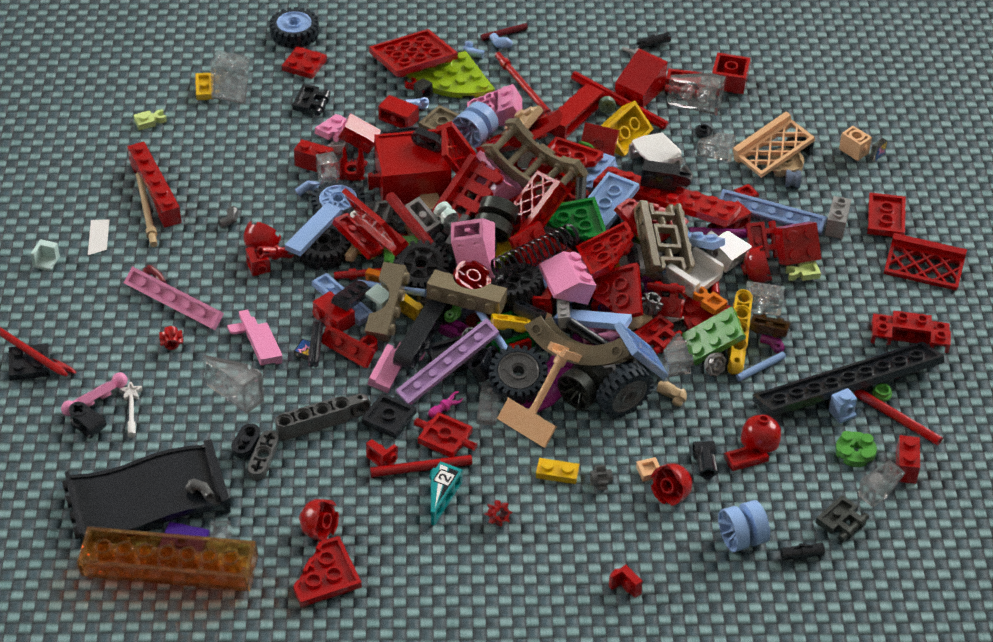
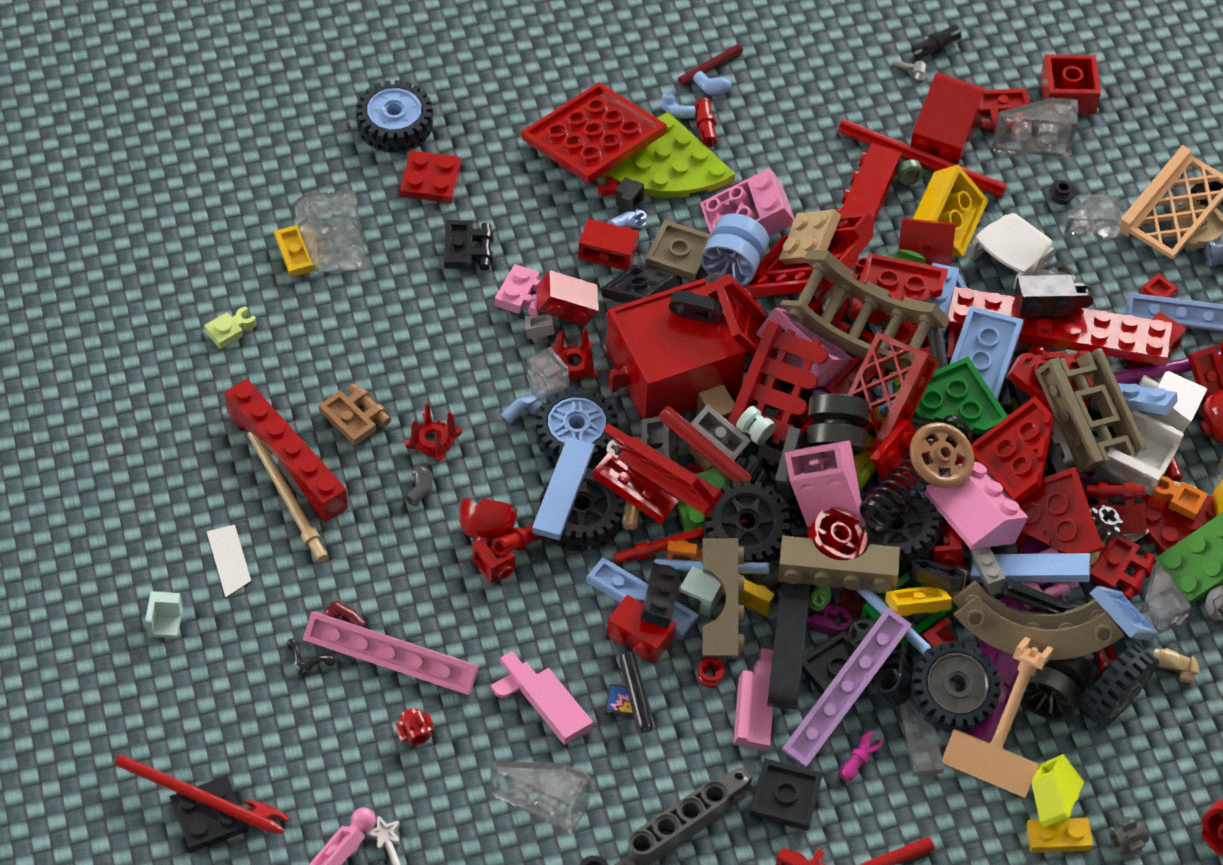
camera: 15 degrees left, 10 degrees up
red brick [294,139,334,175] -> none
red plate [321,325,376,368] -> none
red plate [414,412,477,457] -> none
red bar [494,52,551,114] -> none
light nougat tile [636,457,660,481] -> none
none -> black piece [286,638,336,675]
none -> medium nougat plate [319,383,391,446]
none -> red piece [404,402,463,462]
none -> red pin [694,98,718,148]
none -> medium nougat plate [910,422,974,488]
none -> neon yellow slope [1031,754,1084,827]

